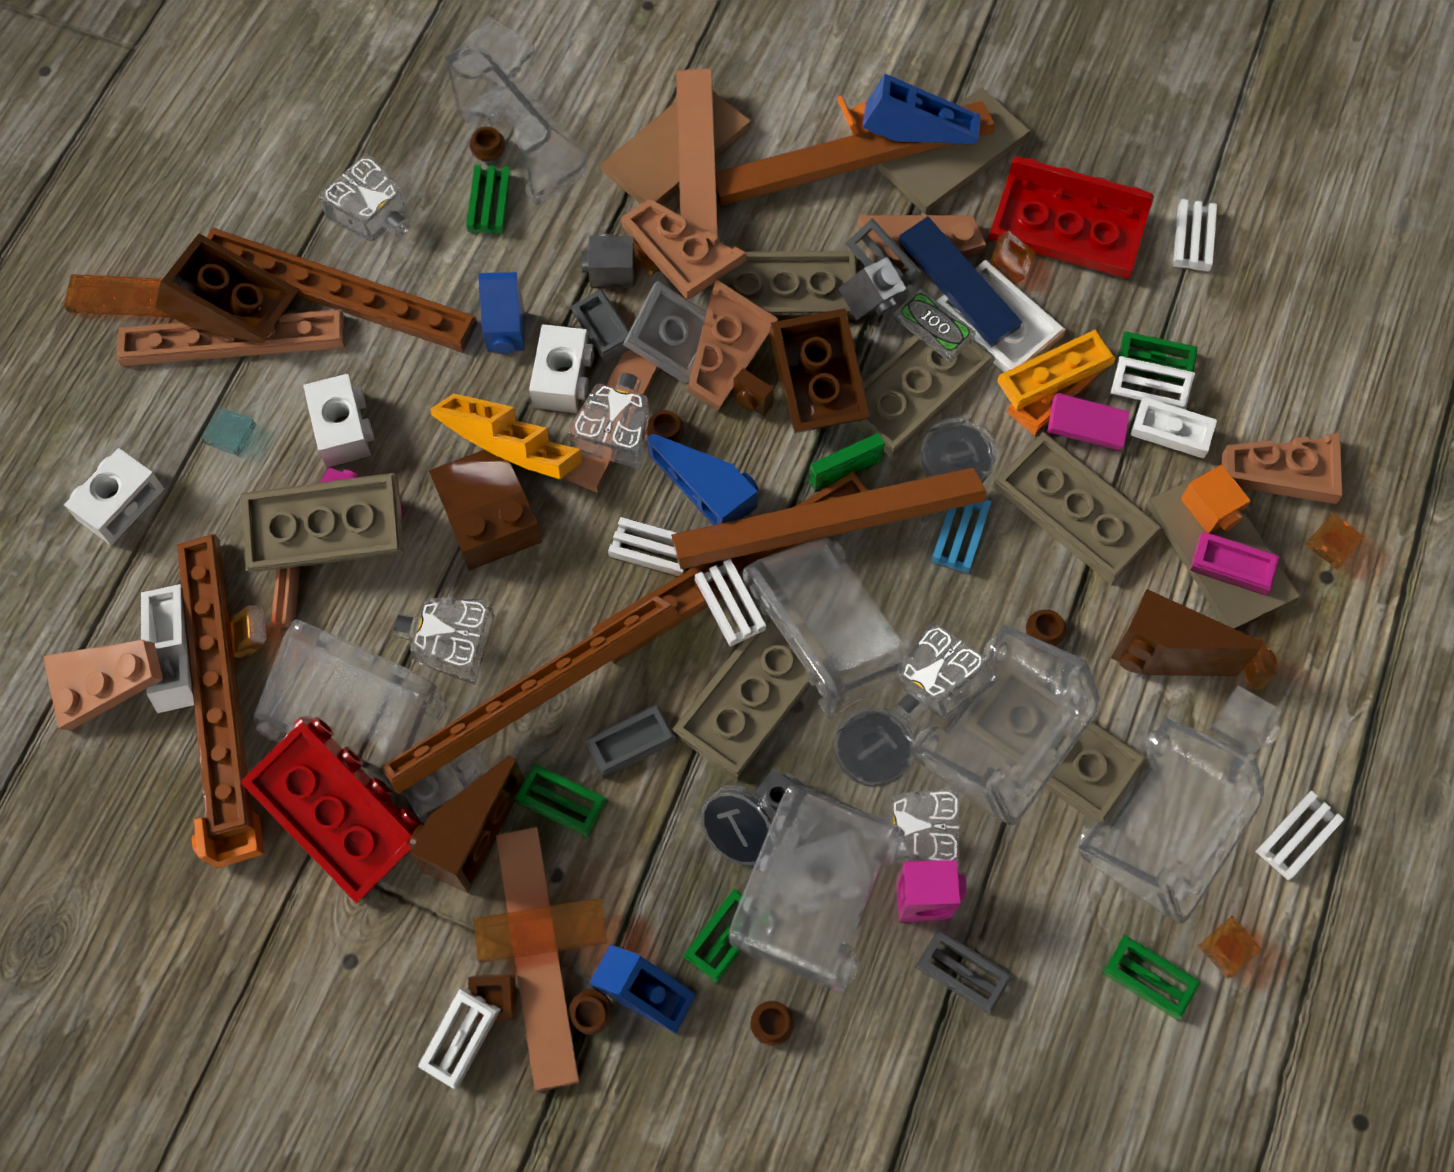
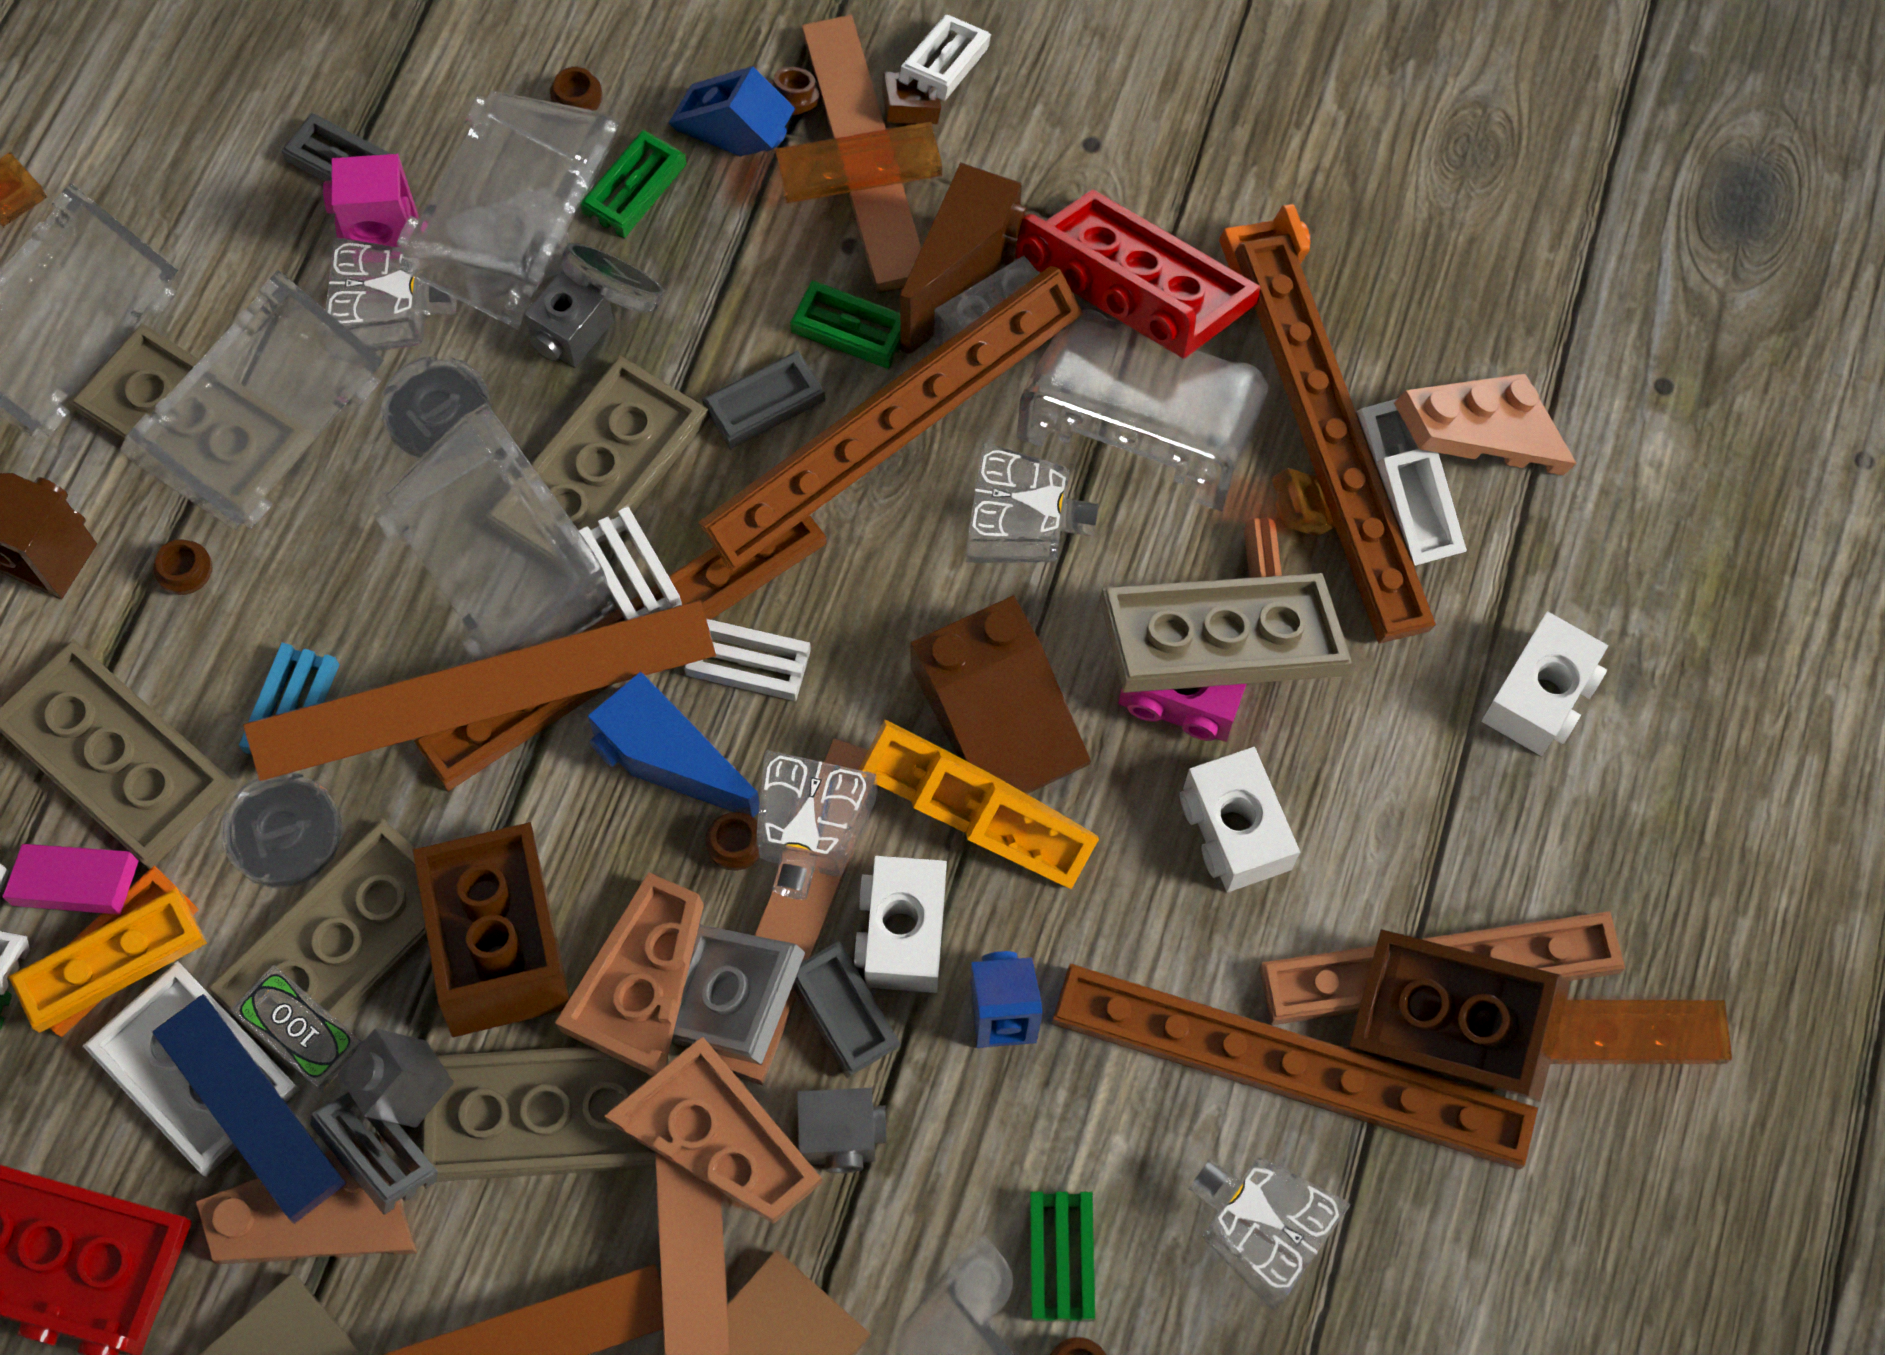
camera: 175 degrees right, 0 degrees up
clear light blue tile [202,407,256,456] -> none
reddish brown plate [734,368,773,416] -> none
green tile [809,433,885,491] -> none
clear torso [896,622,997,723] -> none
clear orange plate [990,231,1035,284] -> none
green tile [1101,934,1201,1021] -> none

